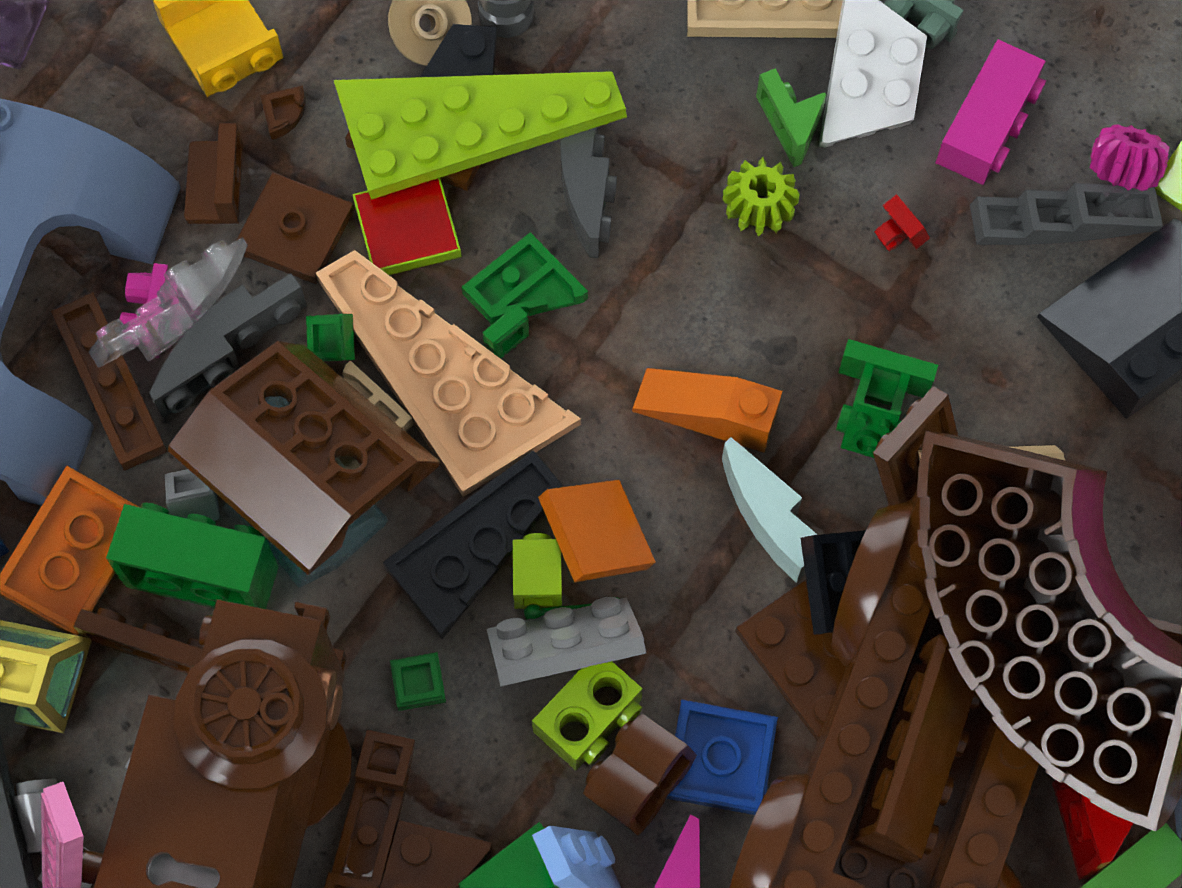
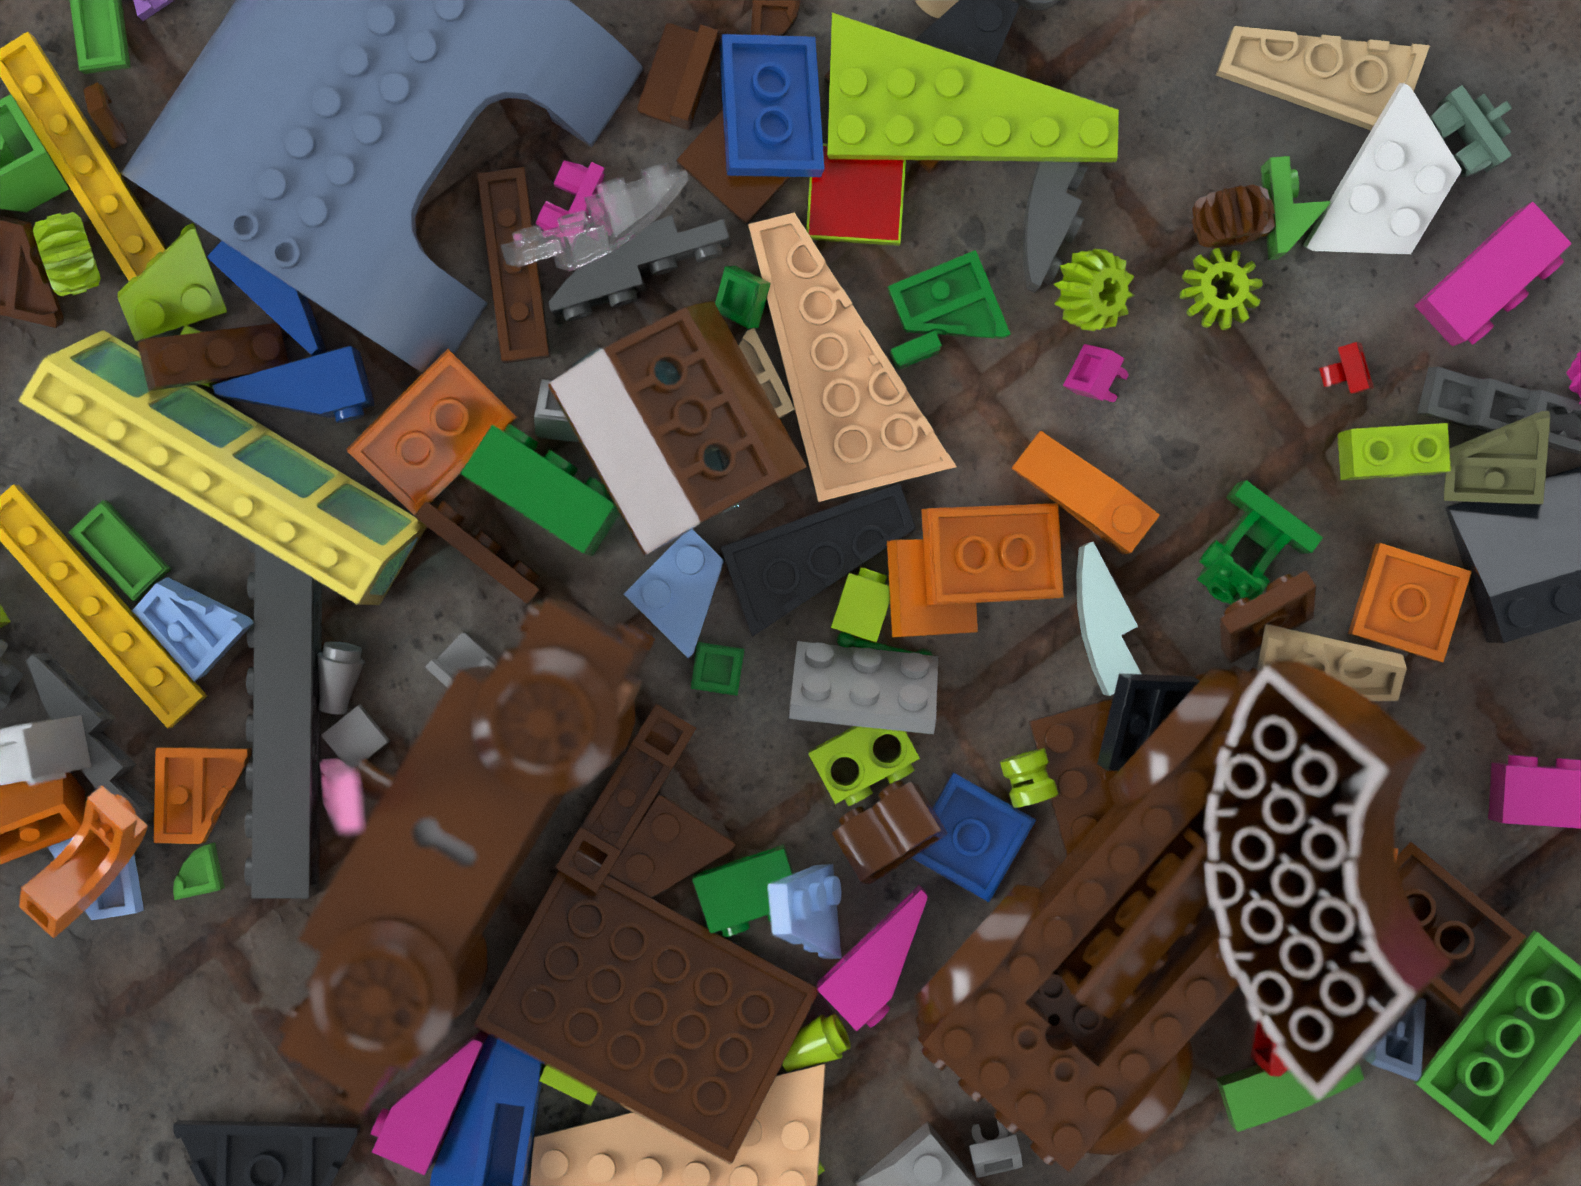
camera: 20 degrees right, 20 degrees up
none -> light blue wing [624,529,724,658]
none -> blue plate [719,34,825,177]
none -> orange tile [921,503,1064,605]
none -> lime wheel [999,748,1059,808]
none -> lime gear [1053,249,1135,331]
none -> dark pink tile [1063,344,1129,402]
none -> reddish brown gear [1192,184,1275,249]
none -> lime brick [1338,423,1451,481]
none -> orange plate [1348,543,1472,662]
none -> olive wing [1444,411,1550,504]

